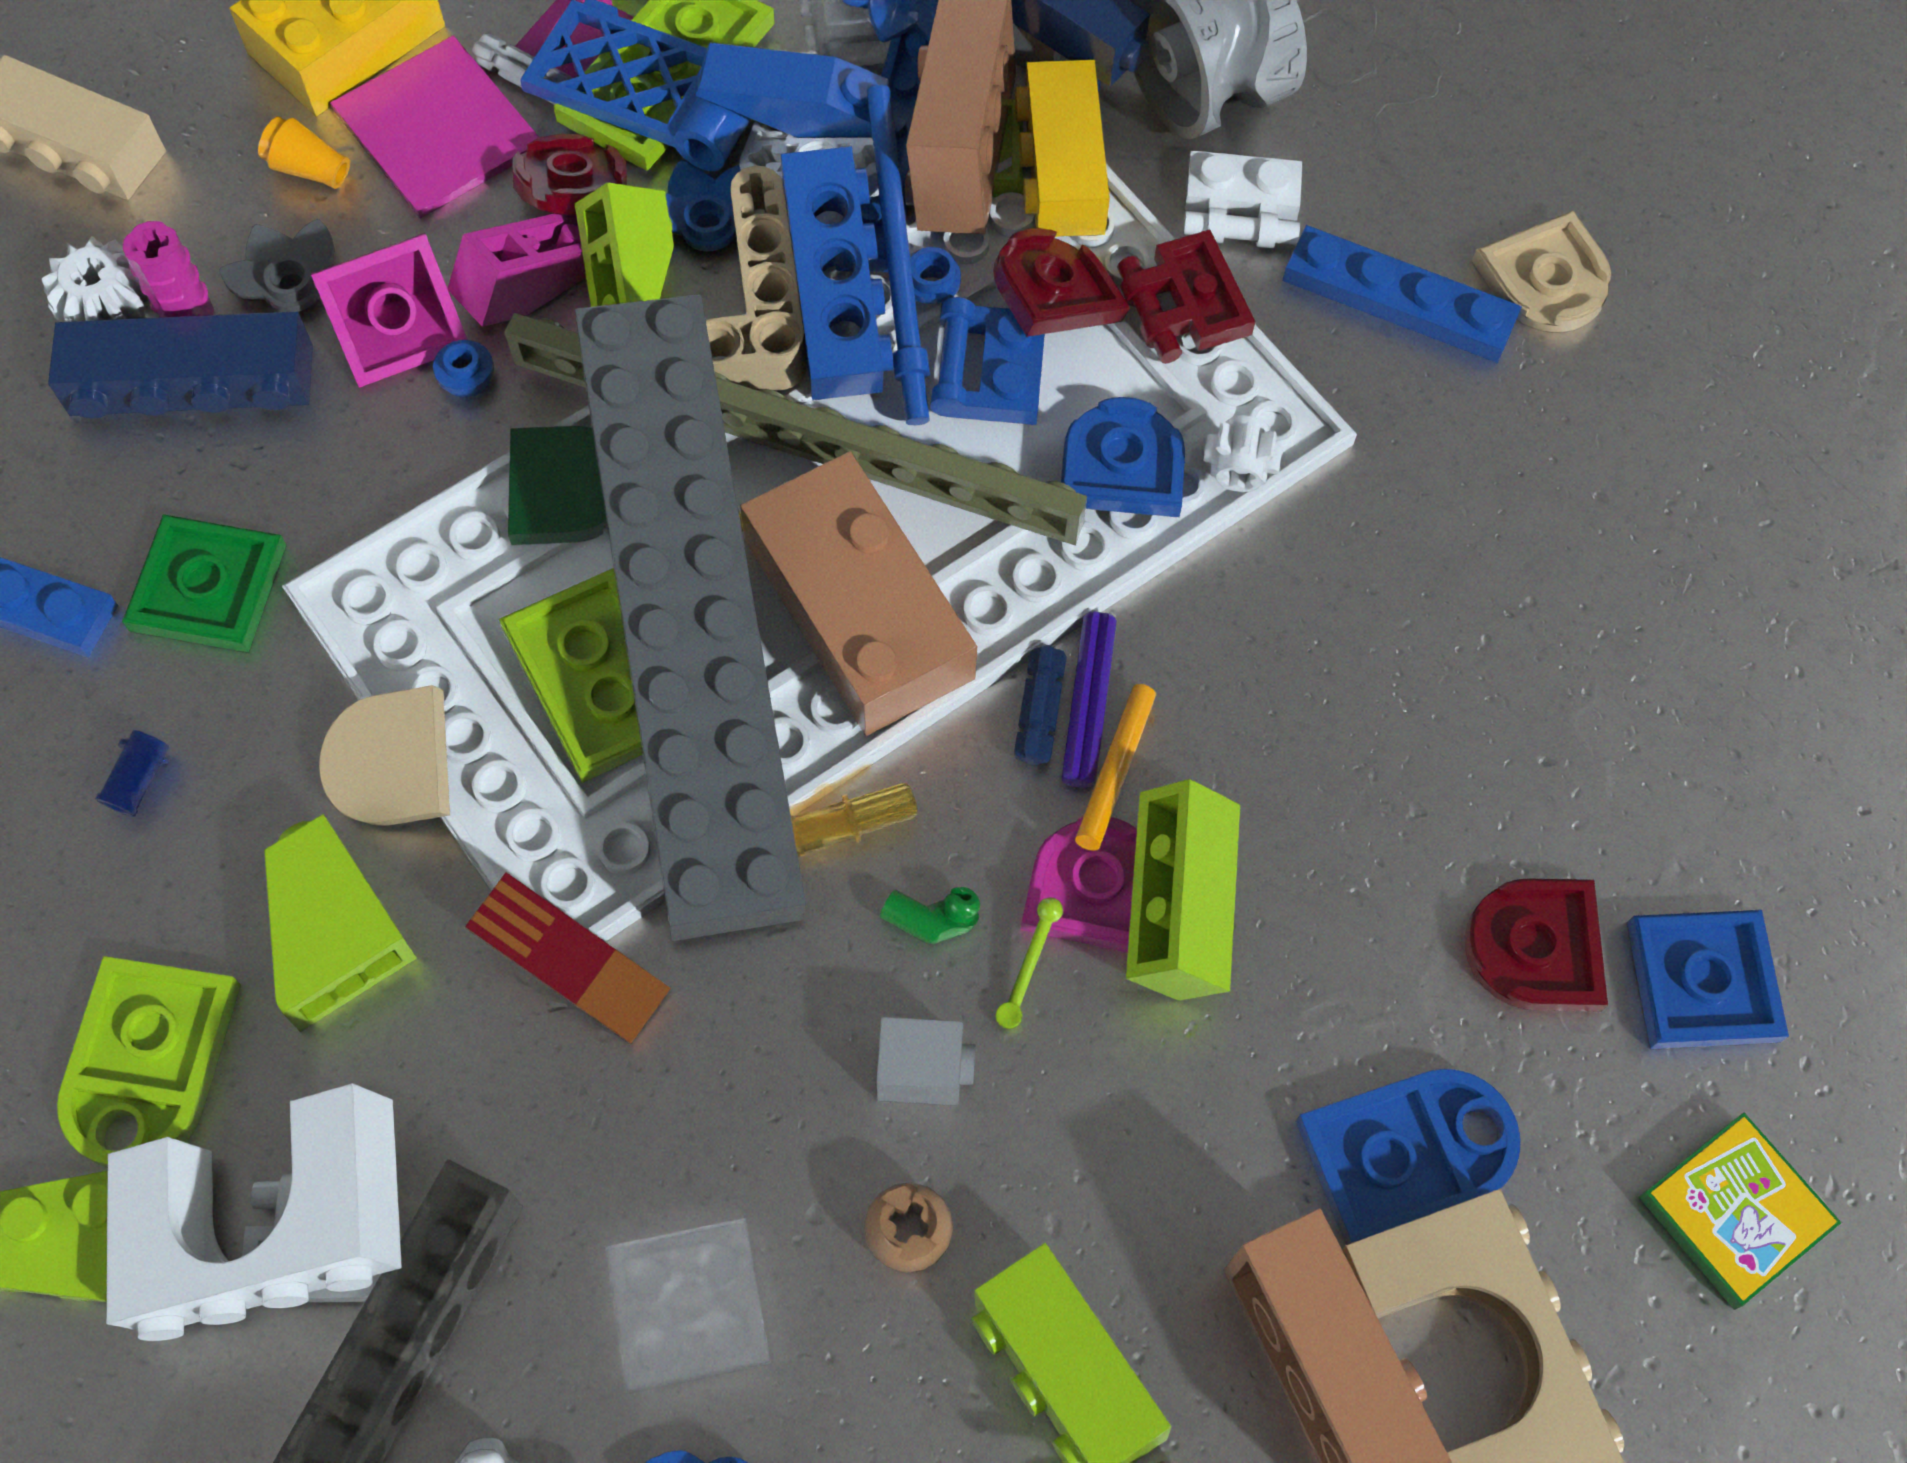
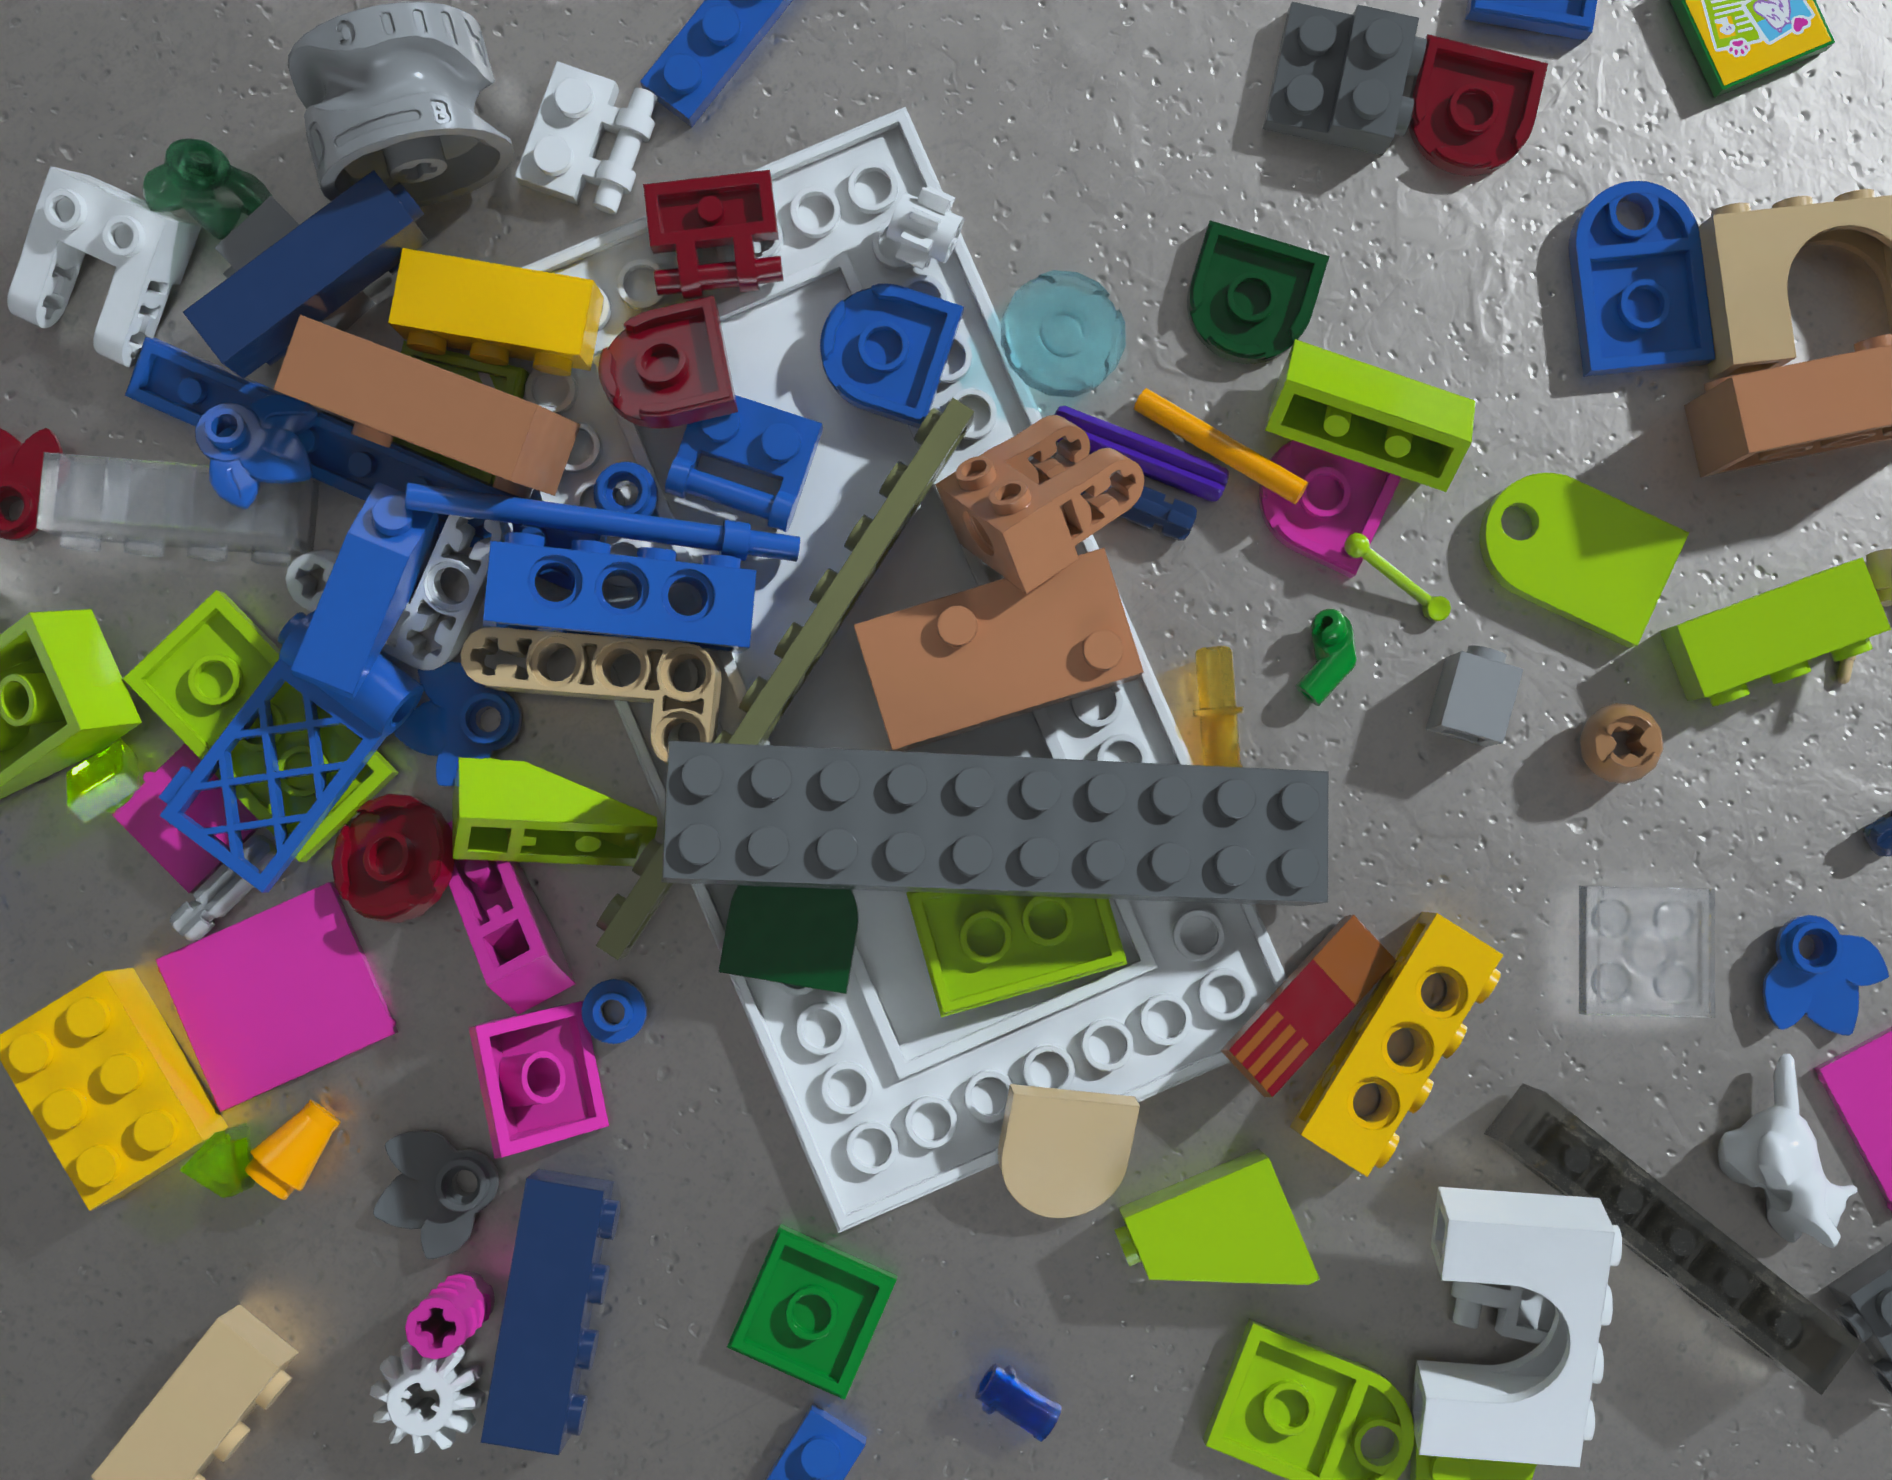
camera: 80 degrees left, 20 degrees up
none -> clear neon green slope [180,1123,256,1198]
none -> nougat brick [935,415,1144,594]
none -> clear light blue tile [1001,270,1126,397]
none -> dark green tile [1187,220,1330,364]
none -> dark grey plate [1263,2,1427,155]
none -> yellow brick [1290,912,1503,1177]
none -> lime tile [1479,473,1689,648]

